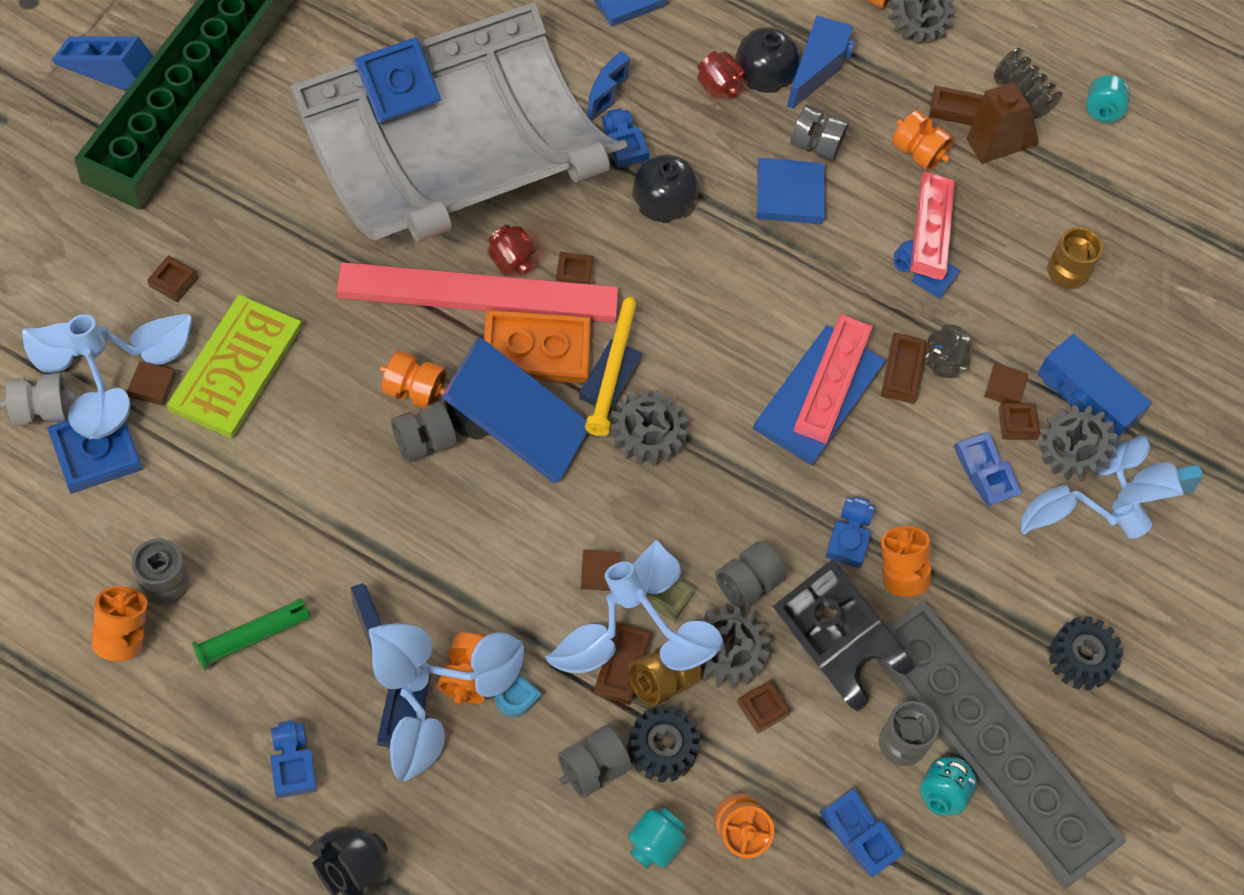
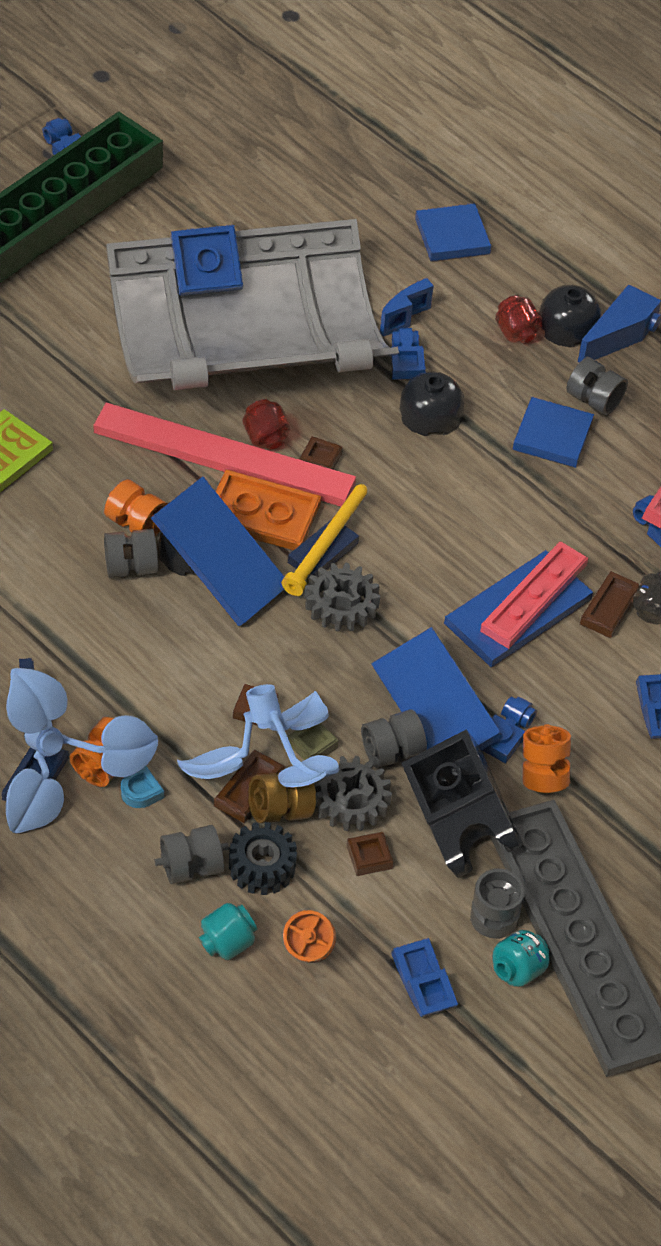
camera: 20 degrees right, 10 degrees down
none -> blue tile [371,627,503,750]

